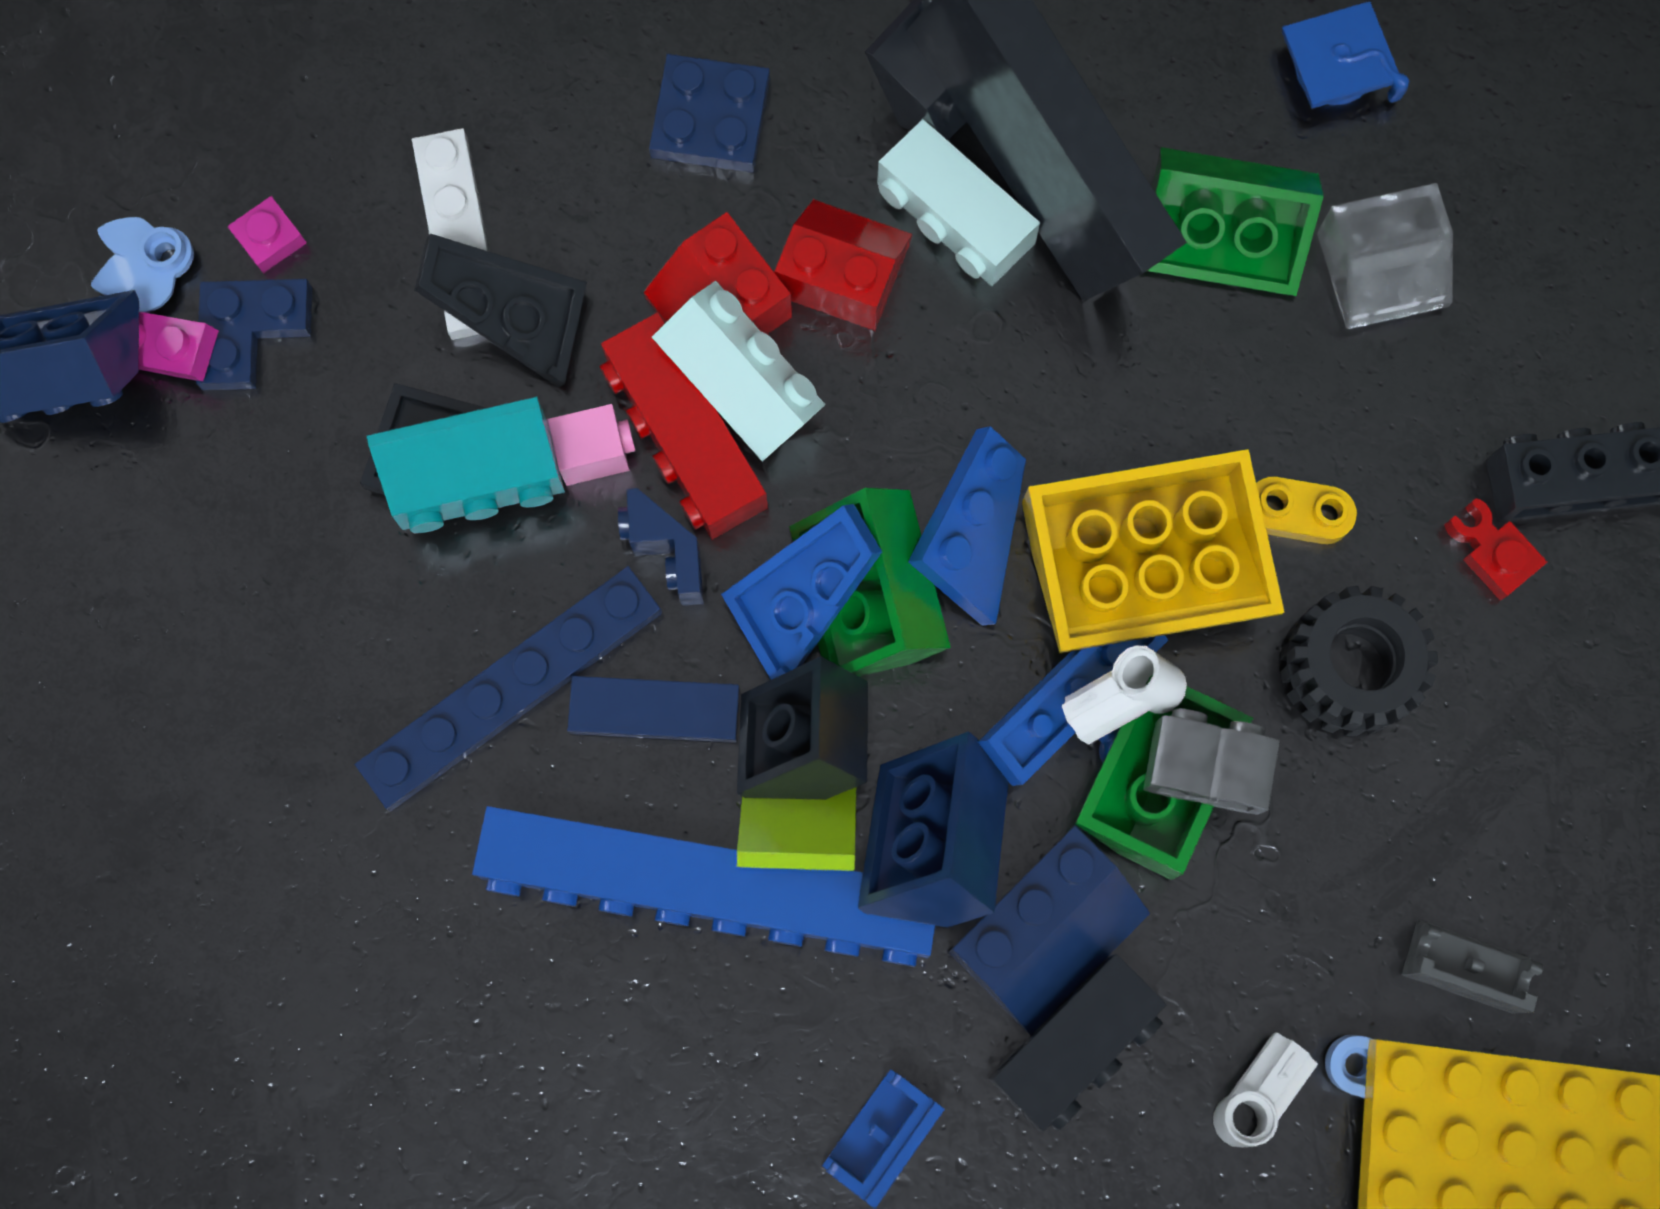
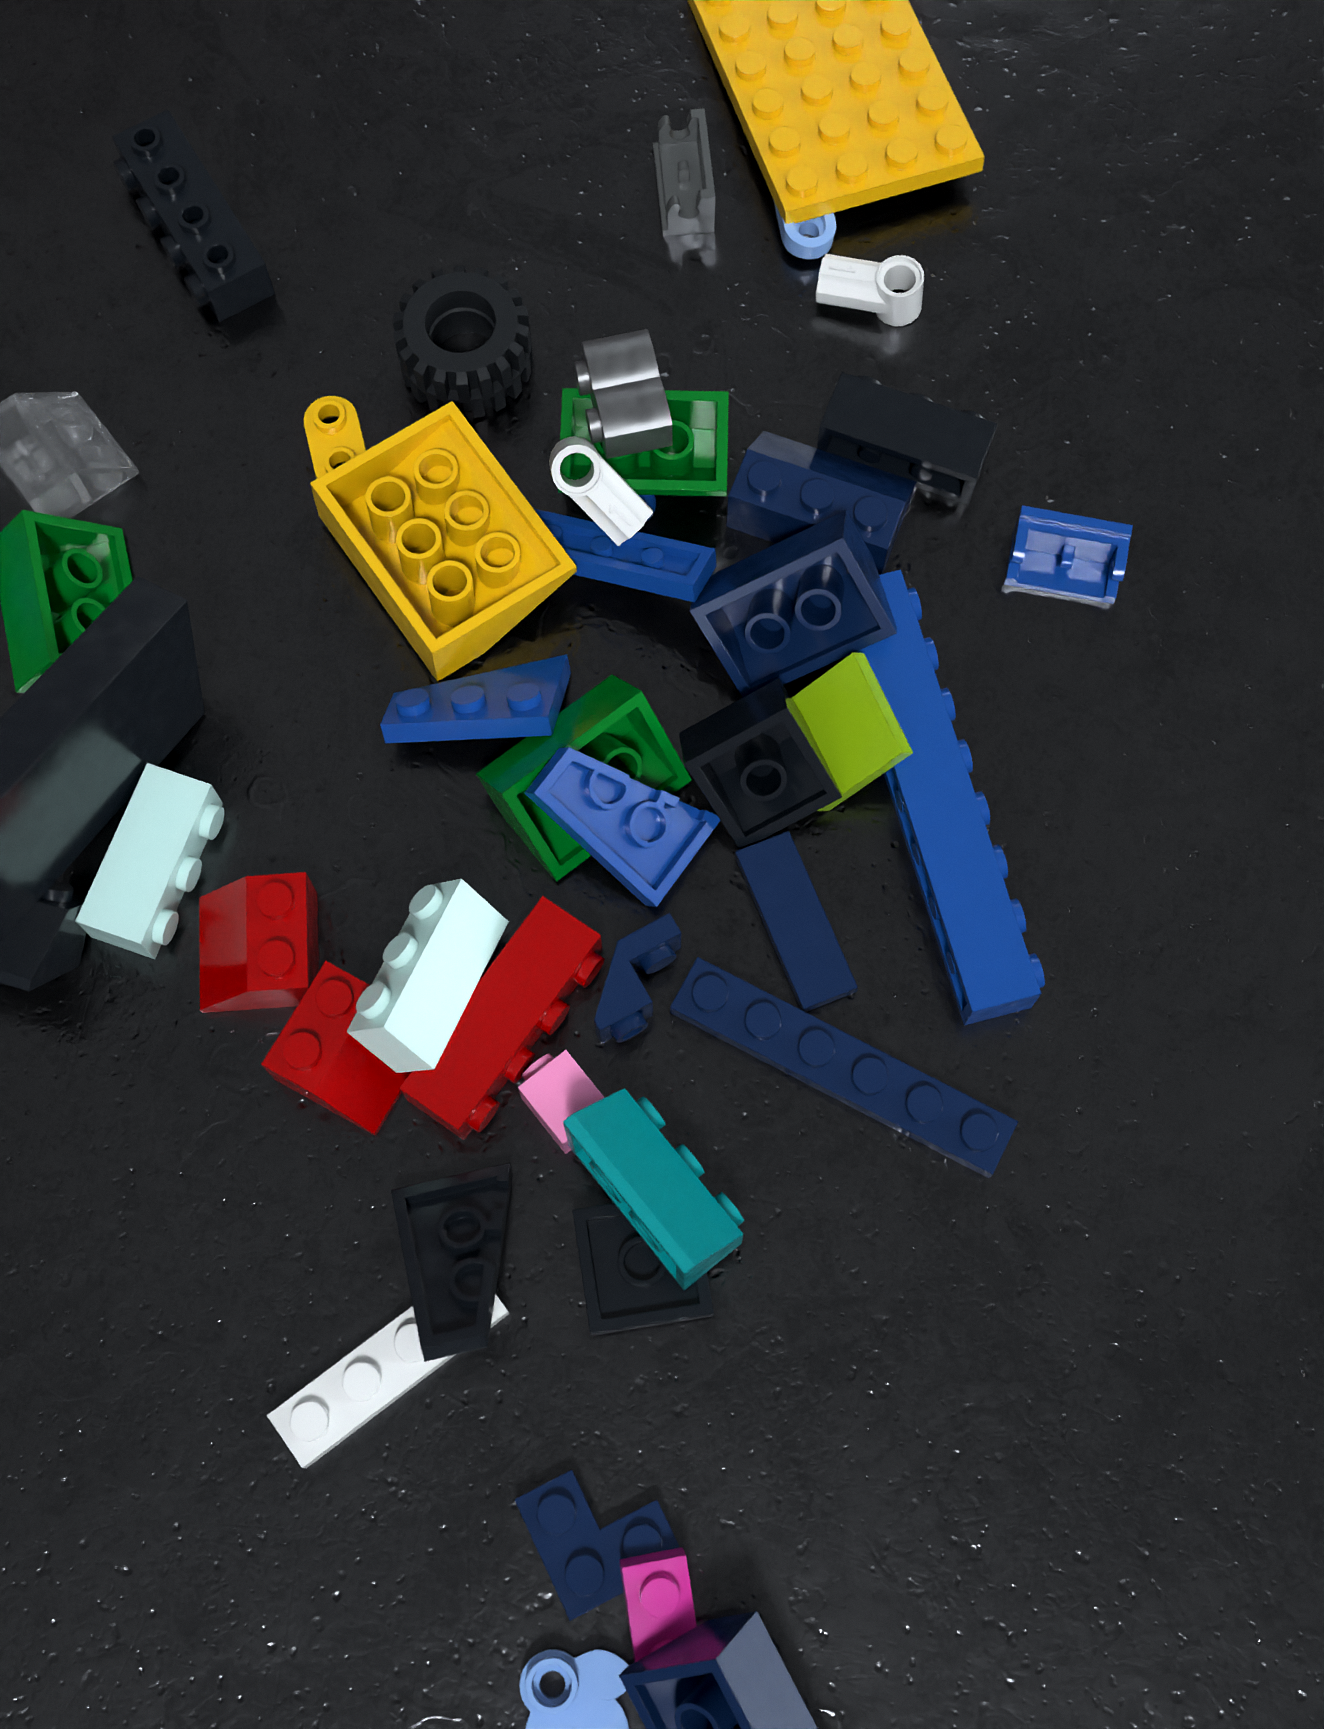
camera: 115 degrees left, 5 degrees down
dark pink plate [227,196,306,273] -> none
dark blue plate [649,54,770,173] -> none
red plate [1444,498,1547,601] -> none

